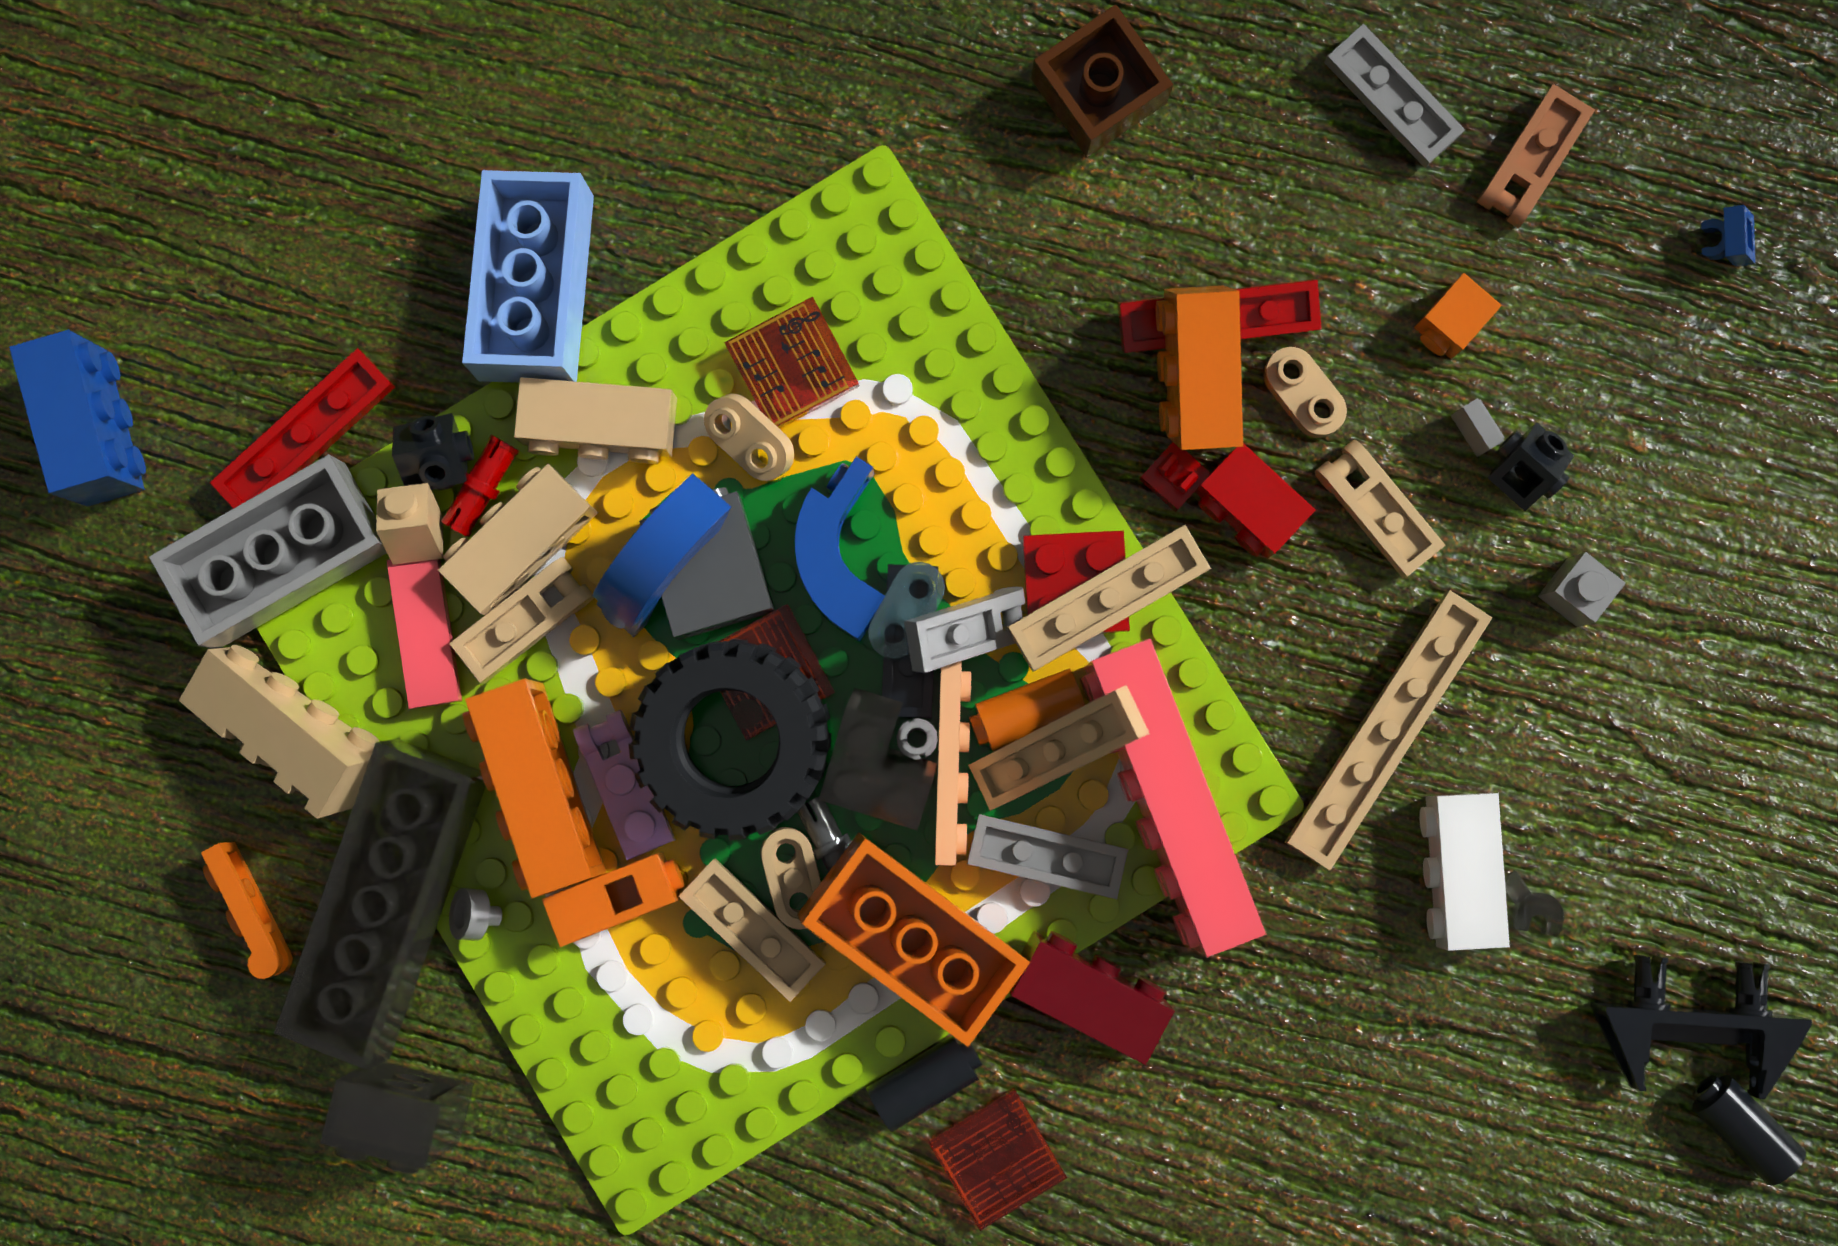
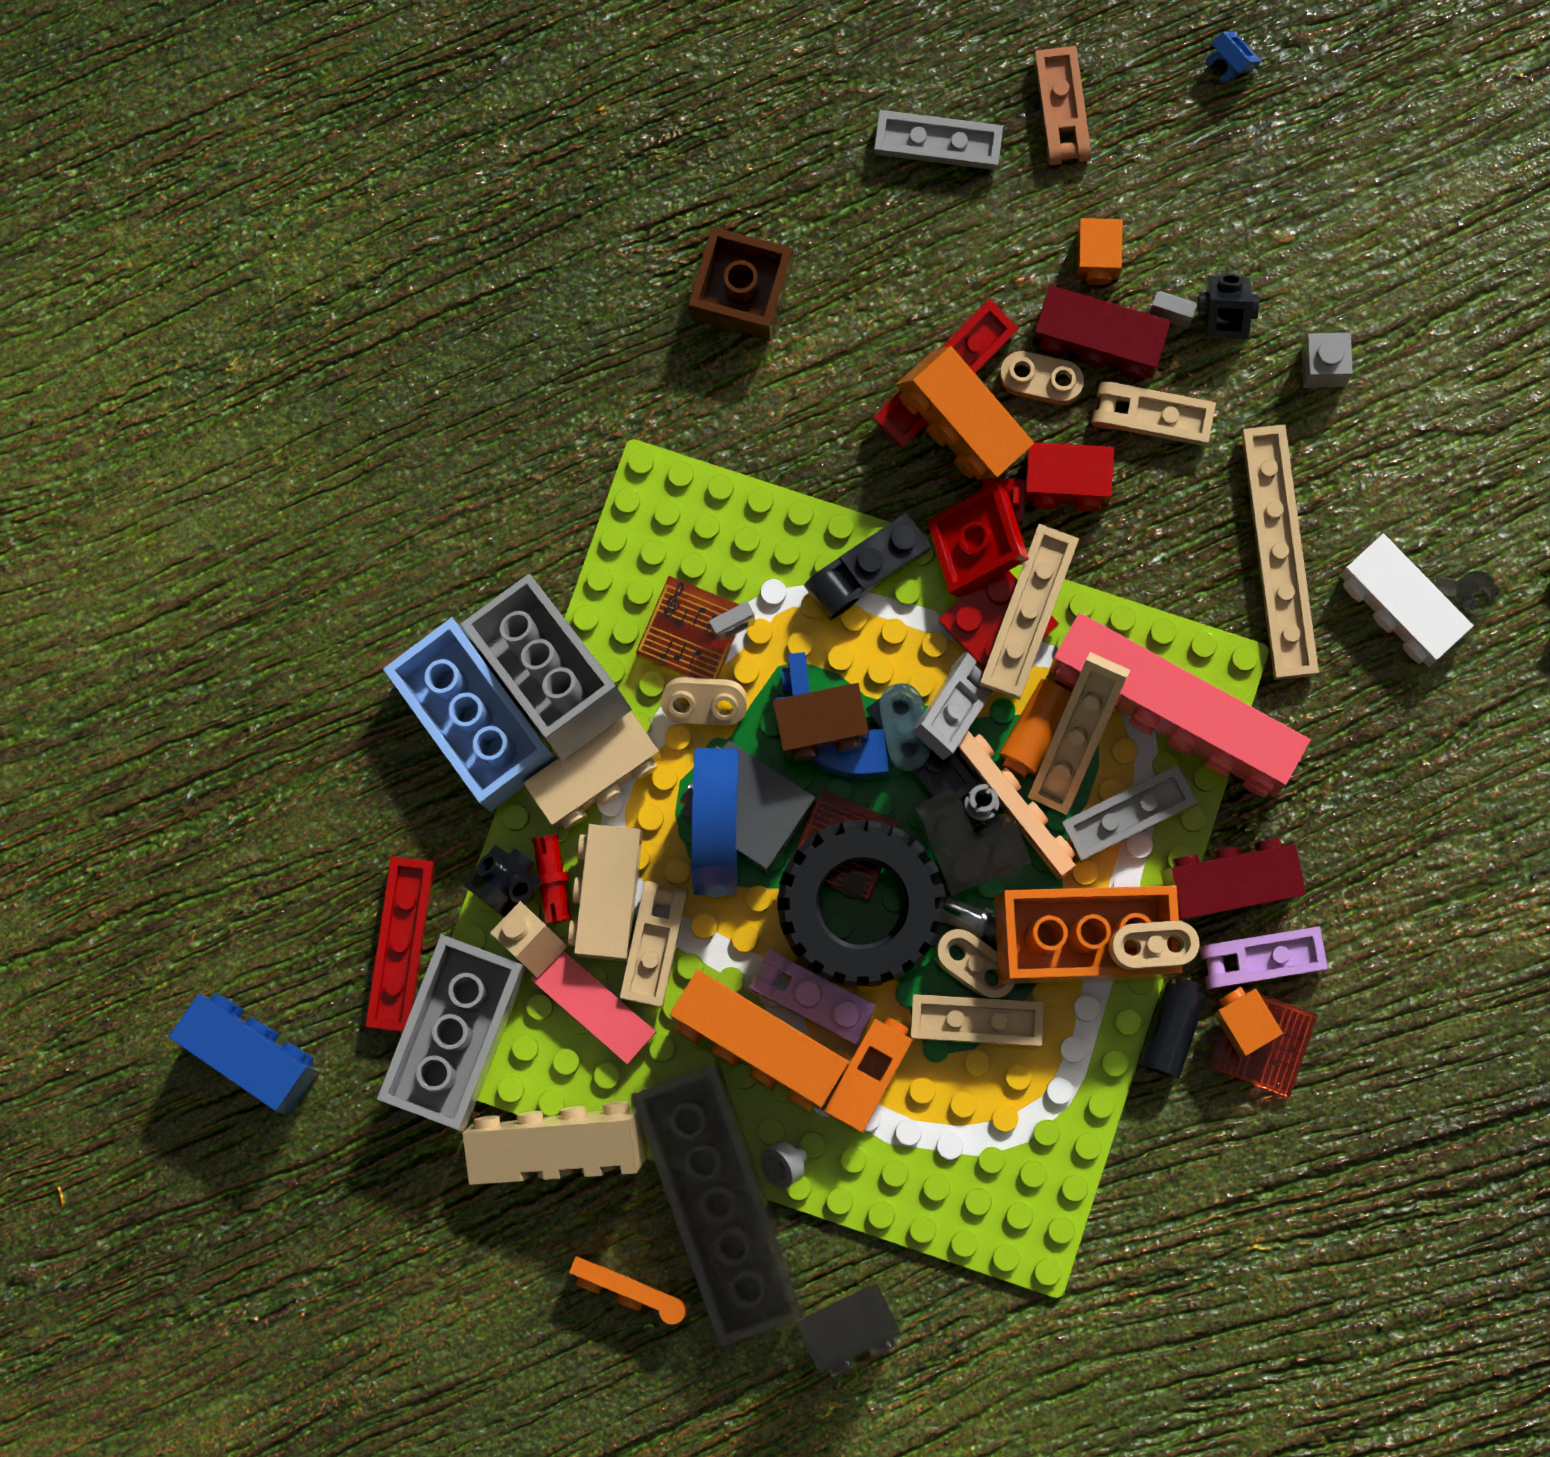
camera: 35 degrees left, 5 degrees down
none -> light grey brick [460,573,632,761]
none -> light grey tile [709,601,755,642]
none -> reddish brown brick [773,683,869,762]
none -> black plate [804,513,931,620]
none -> red plate [927,482,1029,597]
none -> dark red brick [1033,285,1171,380]
none -> tan plate [1109,921,1199,970]
none -> lavender plate [1199,926,1328,990]
none -> orange brick [1213,987,1283,1059]

